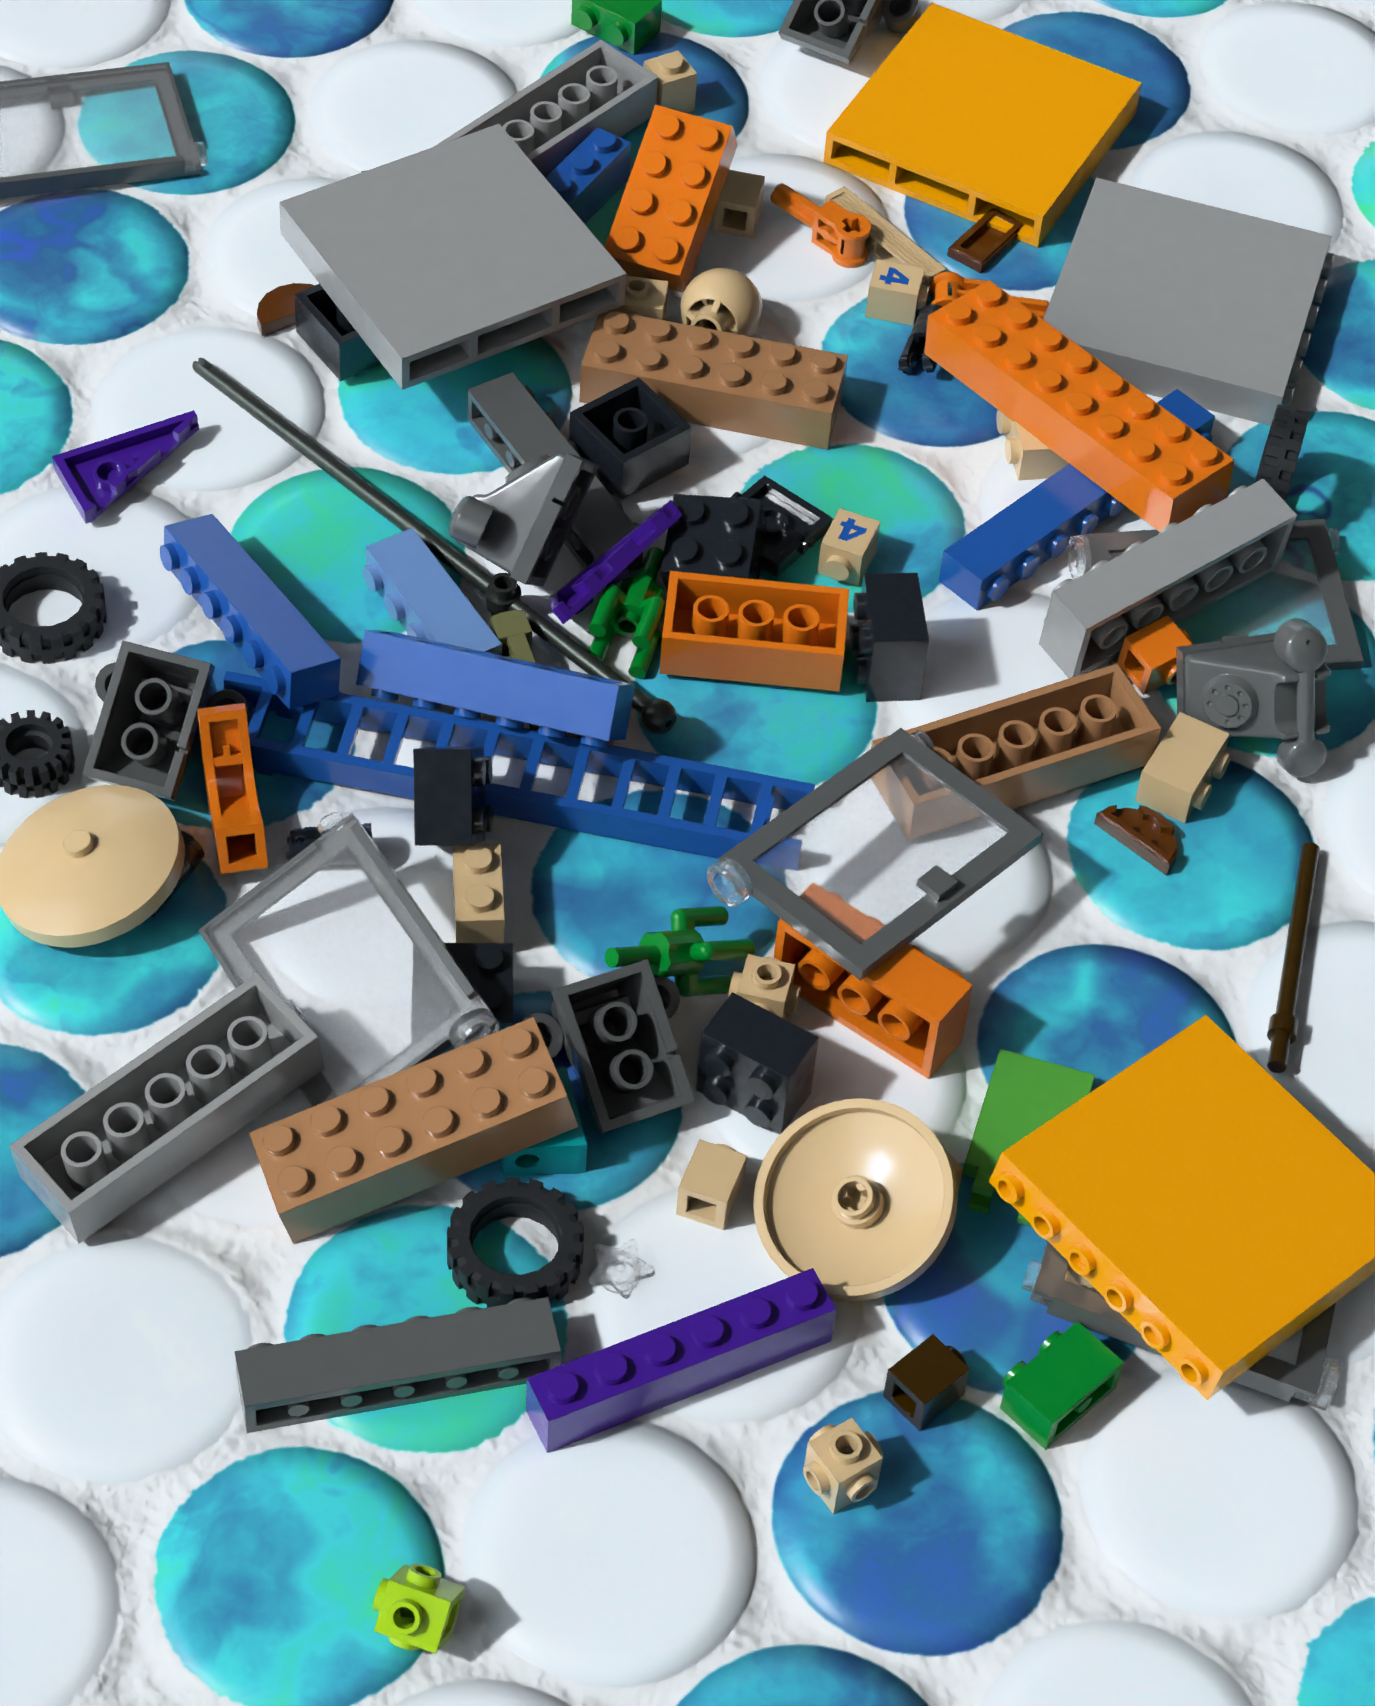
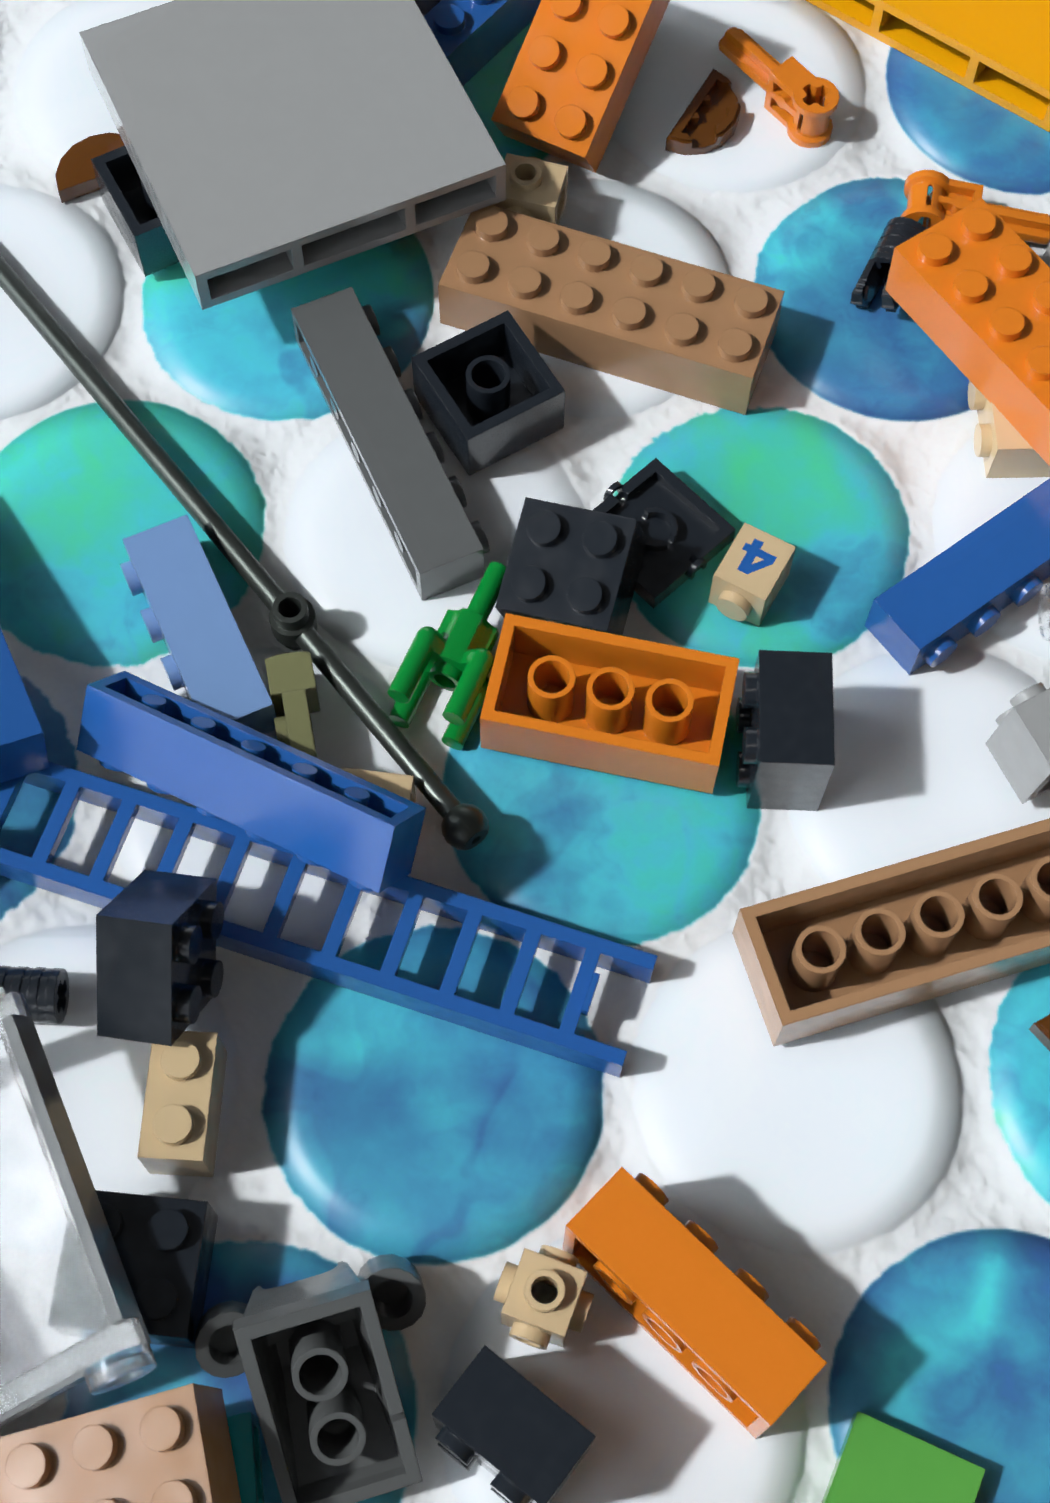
camera: 10 degrees right, 15 degrees up
dark grey piece [449,453,599,587] -> none
dark purple wing [549,500,682,624] -> none
green plant [605,906,755,997] -> none
tan brick [680,268,763,337] -> none
door [707,728,1043,981] -> none
tan brick [713,170,765,238] -> none
tan piece [825,186,946,295] -> none
tan brick [865,259,930,326] -> none
reddish brown tile [947,208,1023,274] -> none
none -> reddish brown tile [665,68,741,155]

